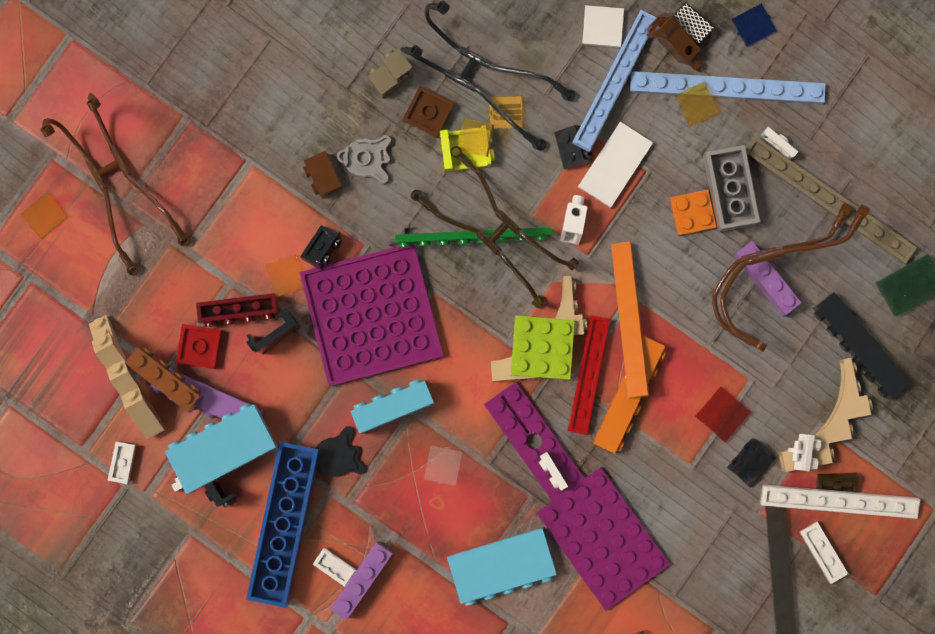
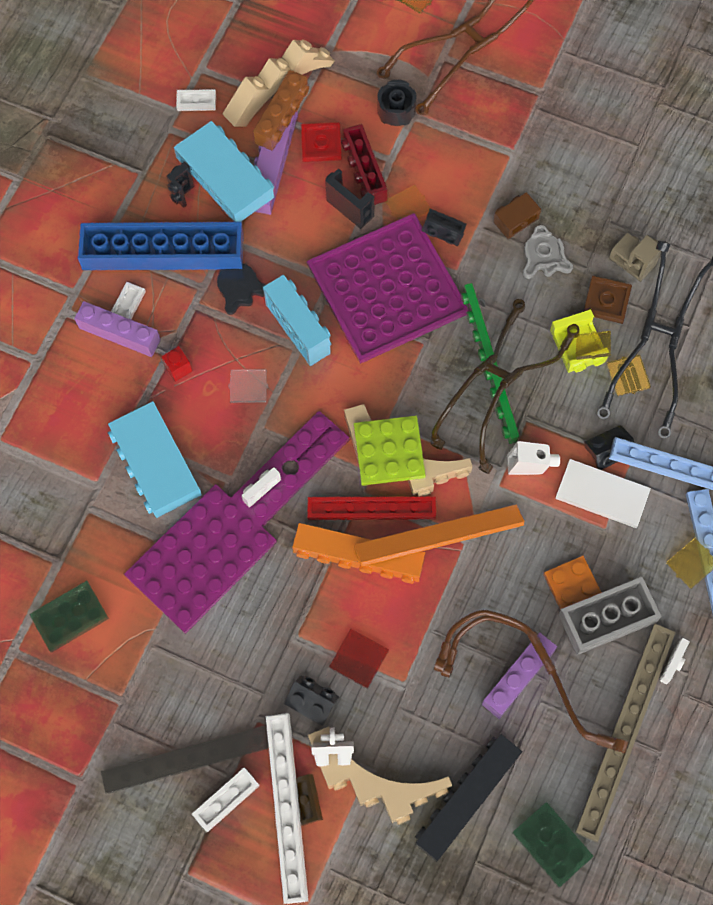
camera: 80 degrees right, 15 degrees down
none -> red brick [161,346,192,382]
none -> black brick [377,80,417,126]

